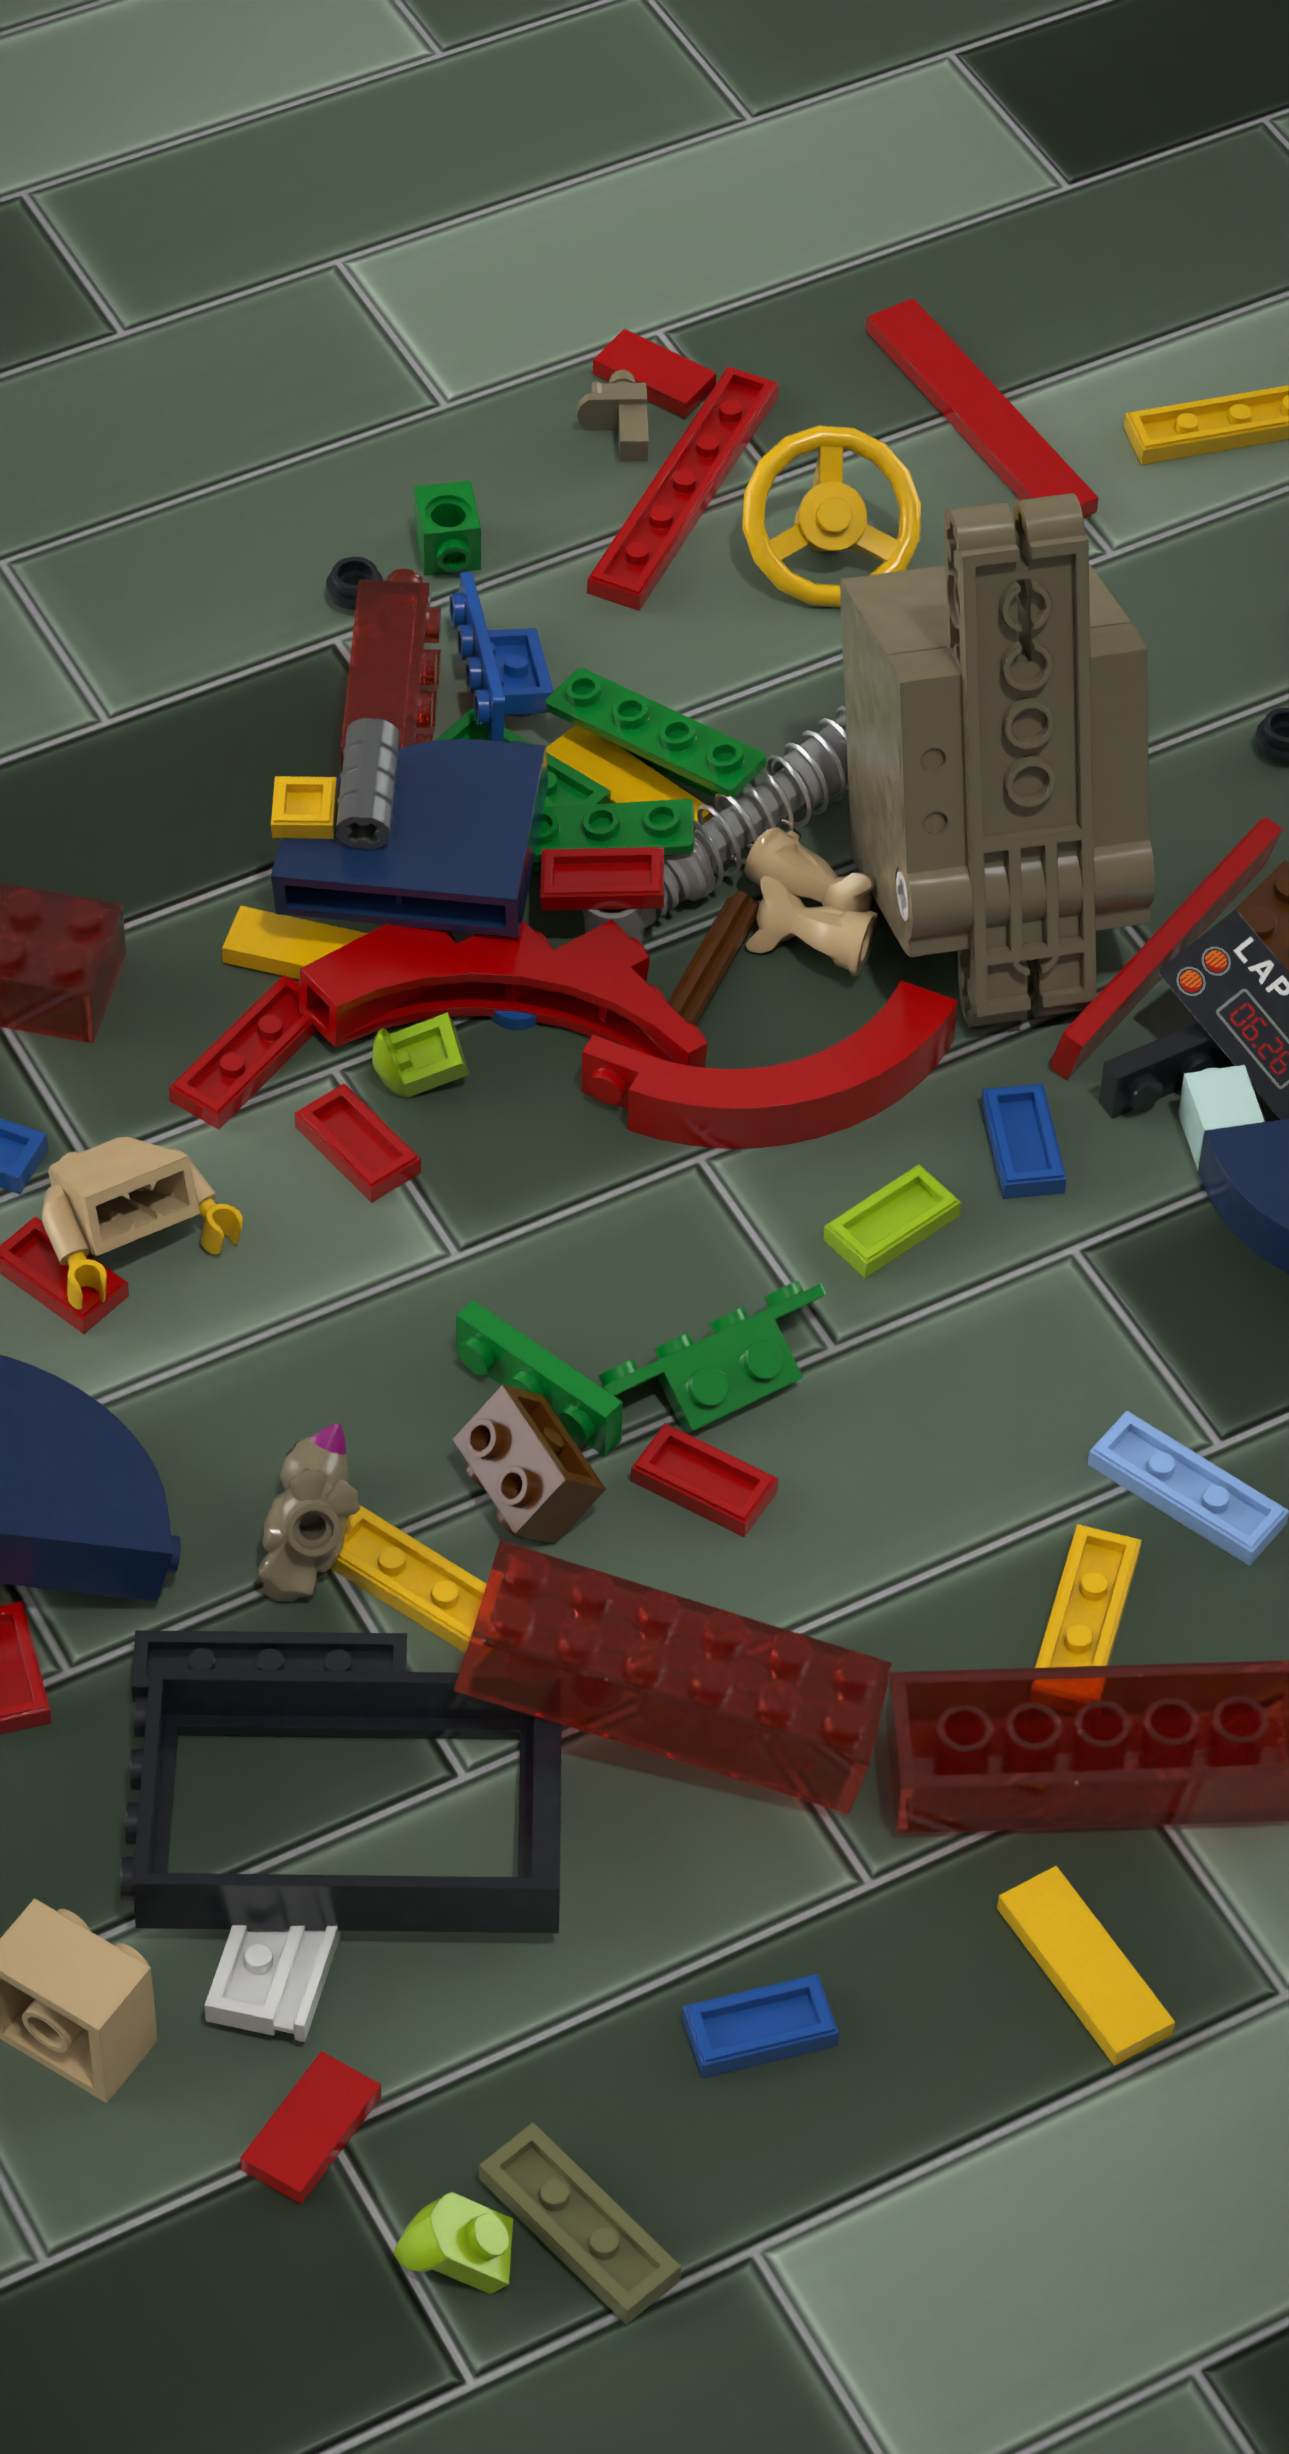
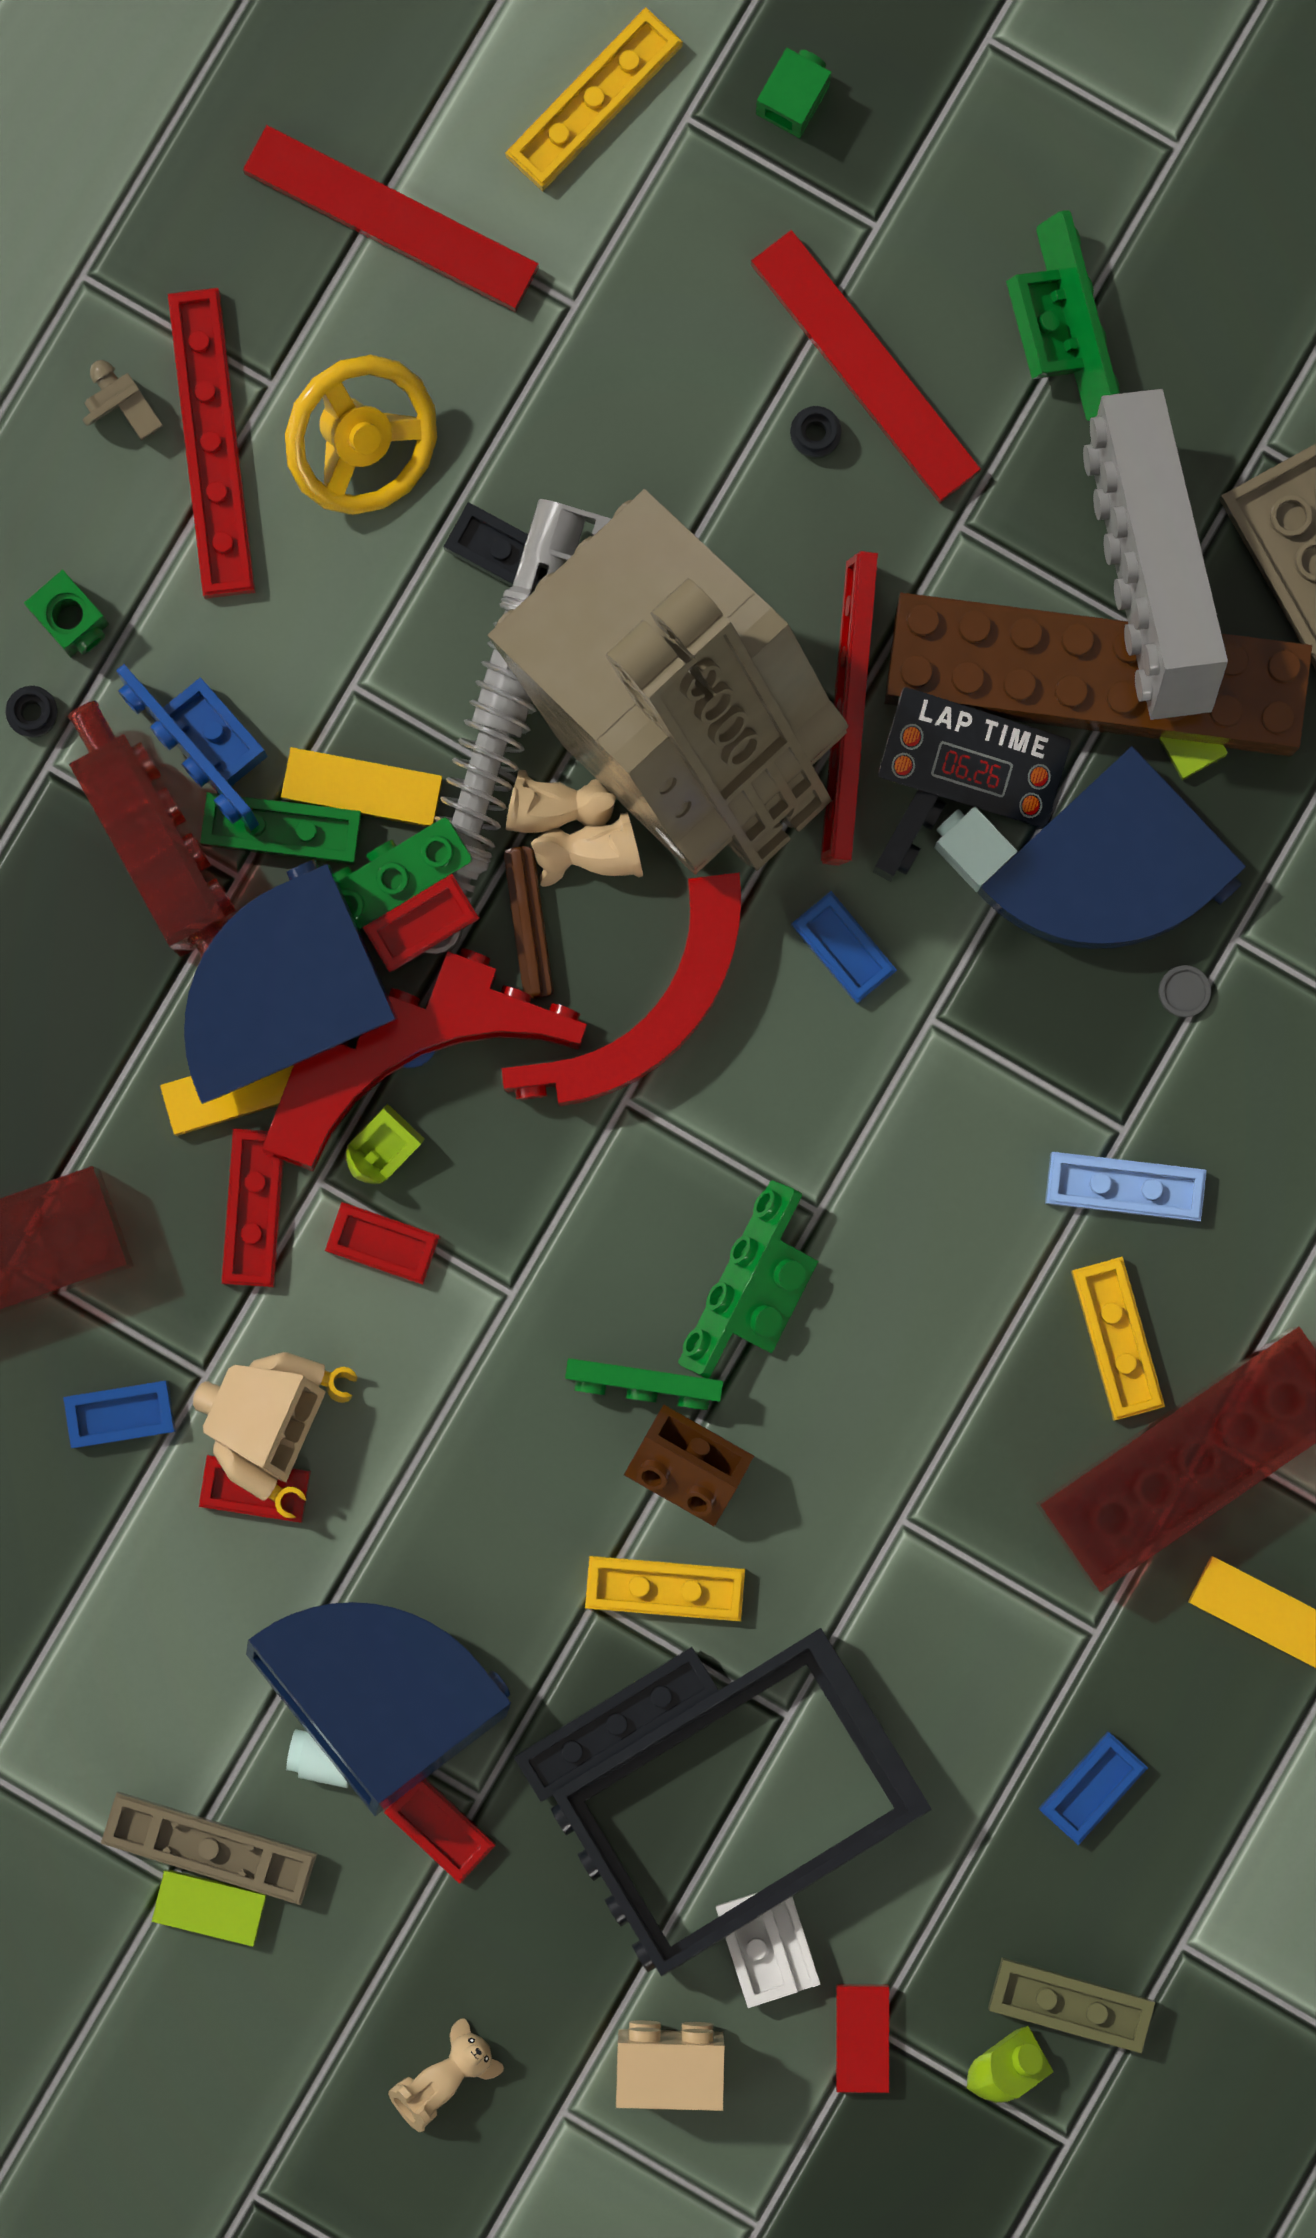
camera: 30 degrees left, 35 degrees up
dark tan animal [257,1423,360,1603] -> none
yellow tile [271,776,338,839] -> none
dark grey axle [336,718,400,850] -> none
clear red brick [453,1540,892,1814] -> none
green bracket [546,668,767,798] -> none
red tile [593,329,717,418] -> none
red tile [631,1423,778,1538] -> none
lime tile [823,1164,961,1278] -> none

